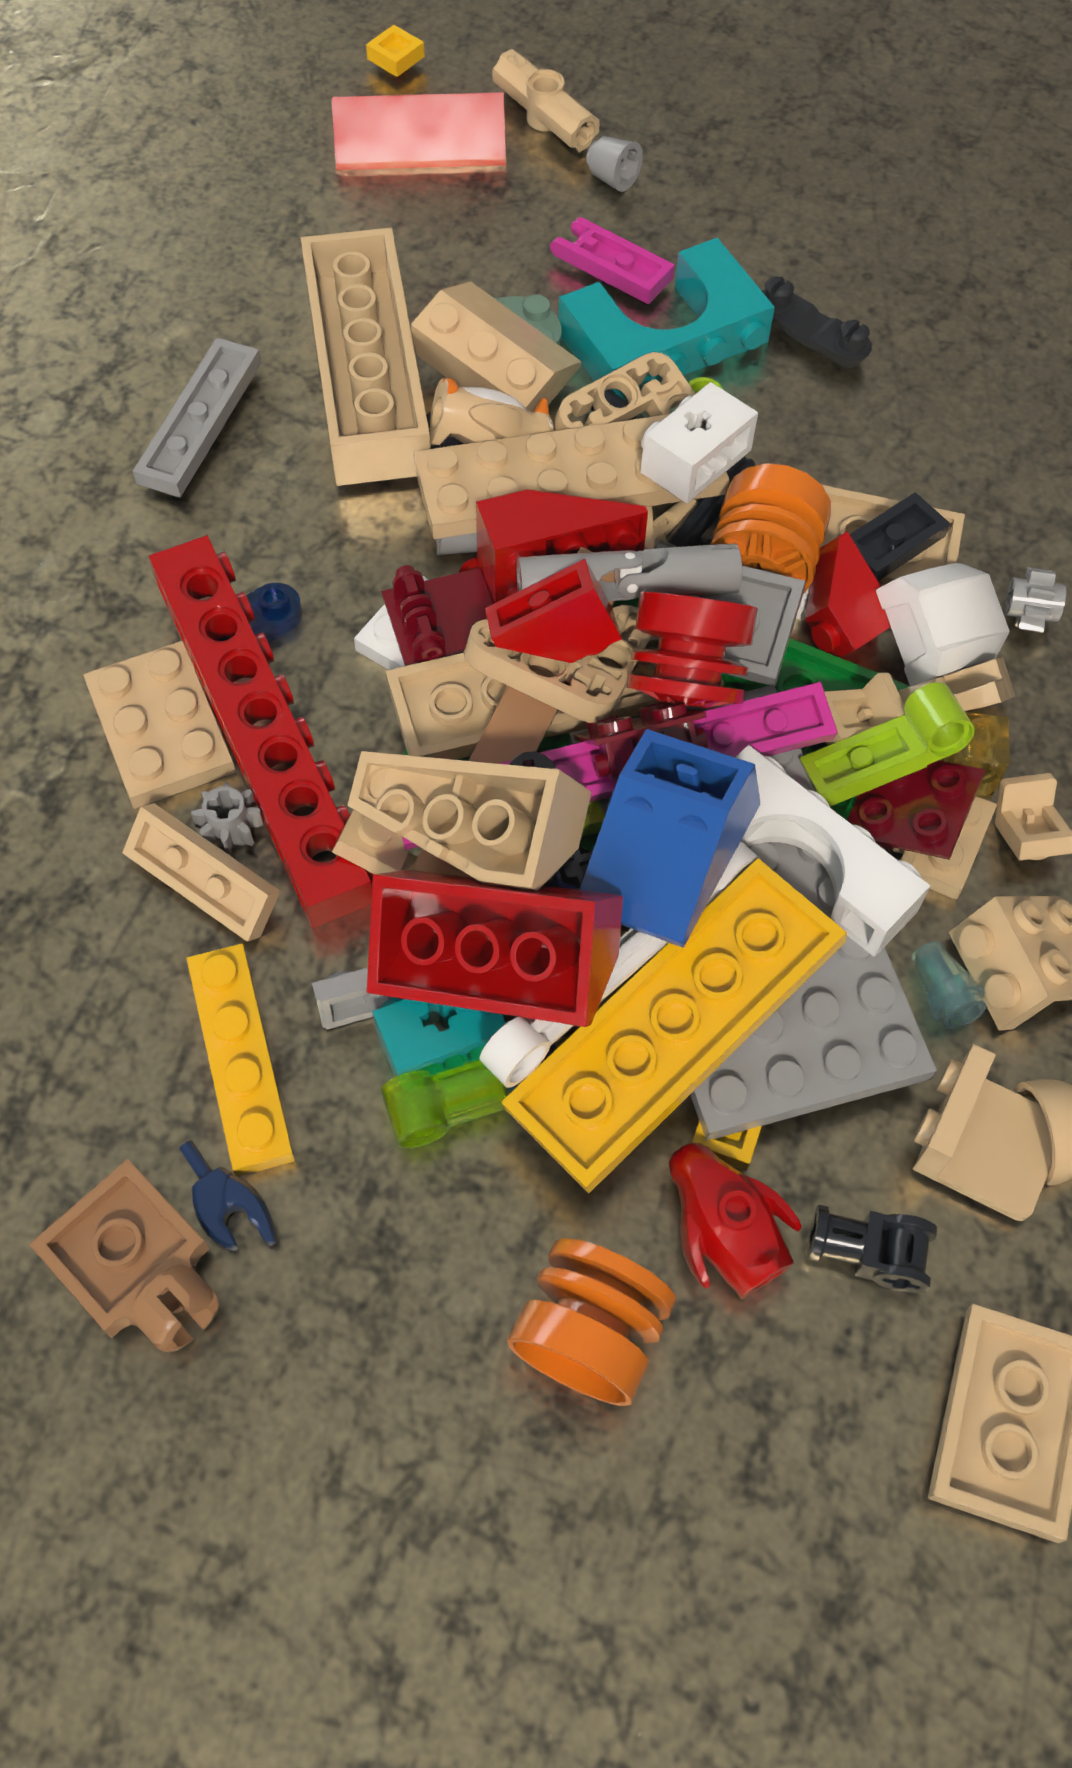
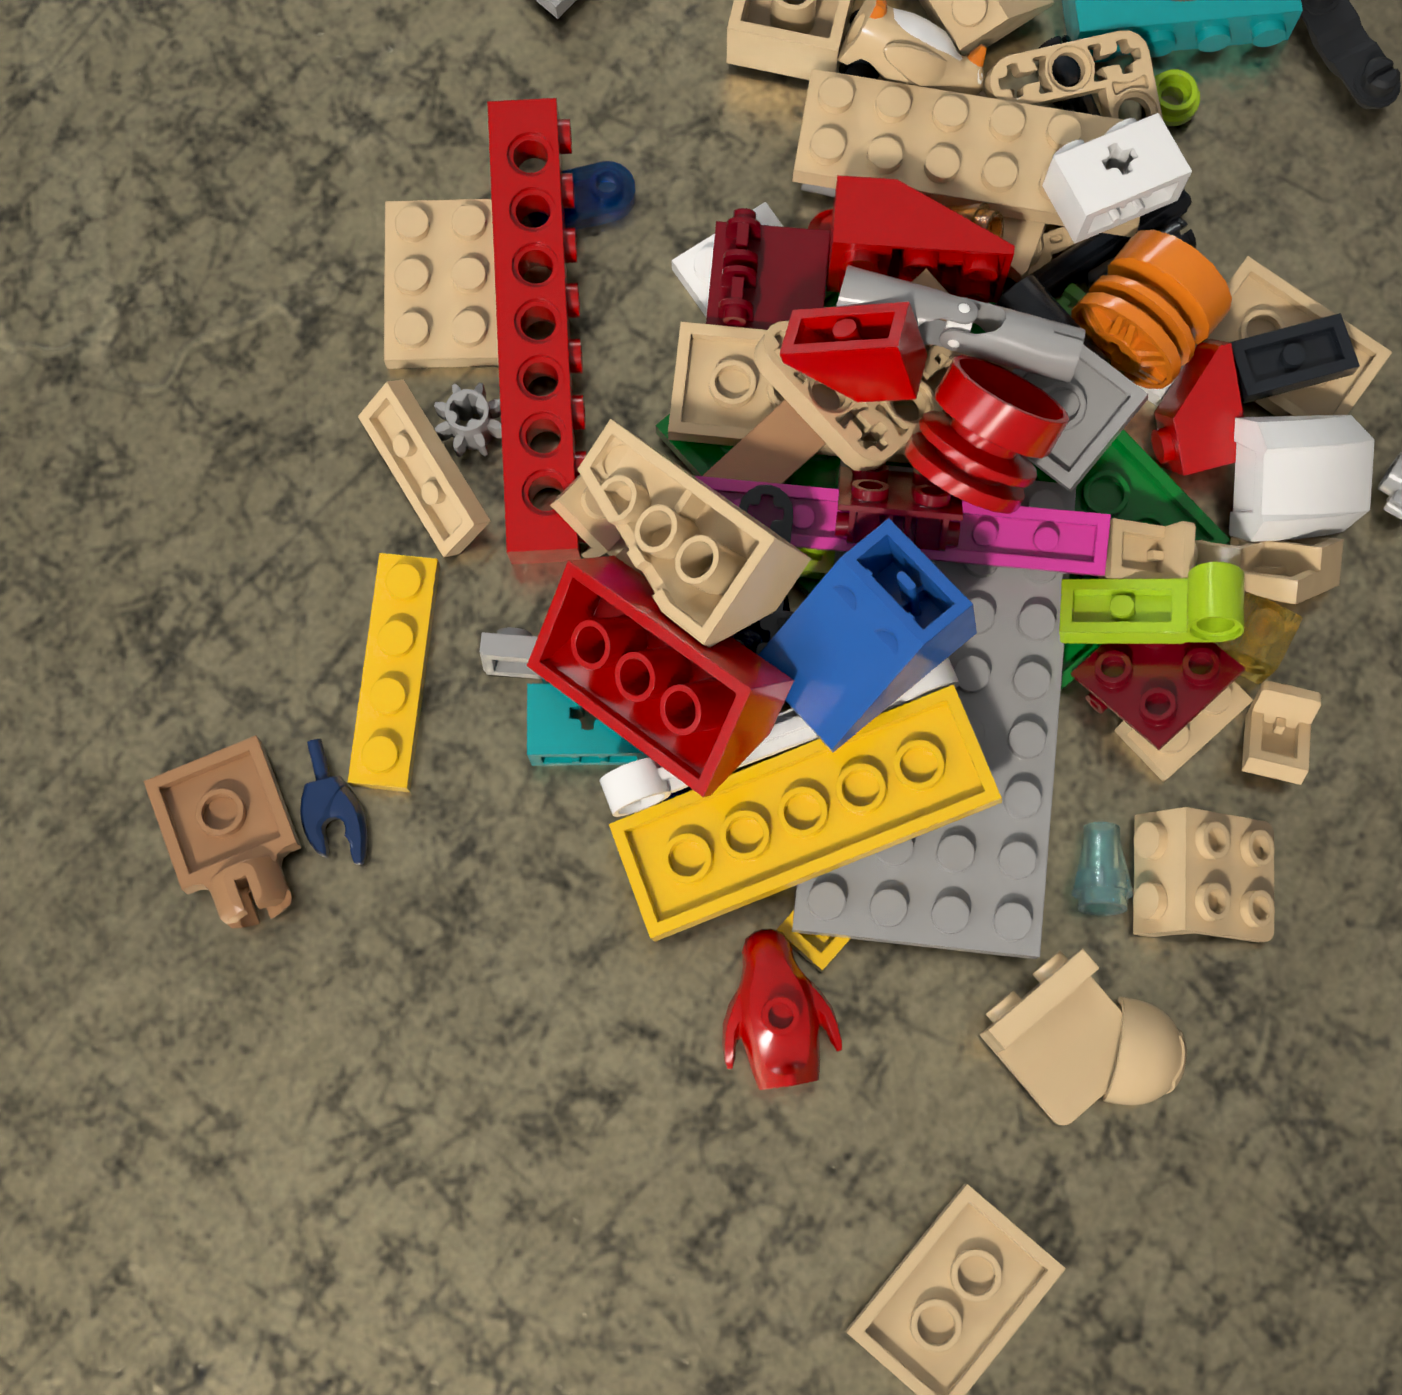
camera: 25 degrees right, 15 degrees up
clear neon green piece [380,1060,506,1149] -> none
orange wheel [507,1238,676,1406] -> none
white arch [735,745,931,957] -> none
black connector [807,1204,937,1293] -> none

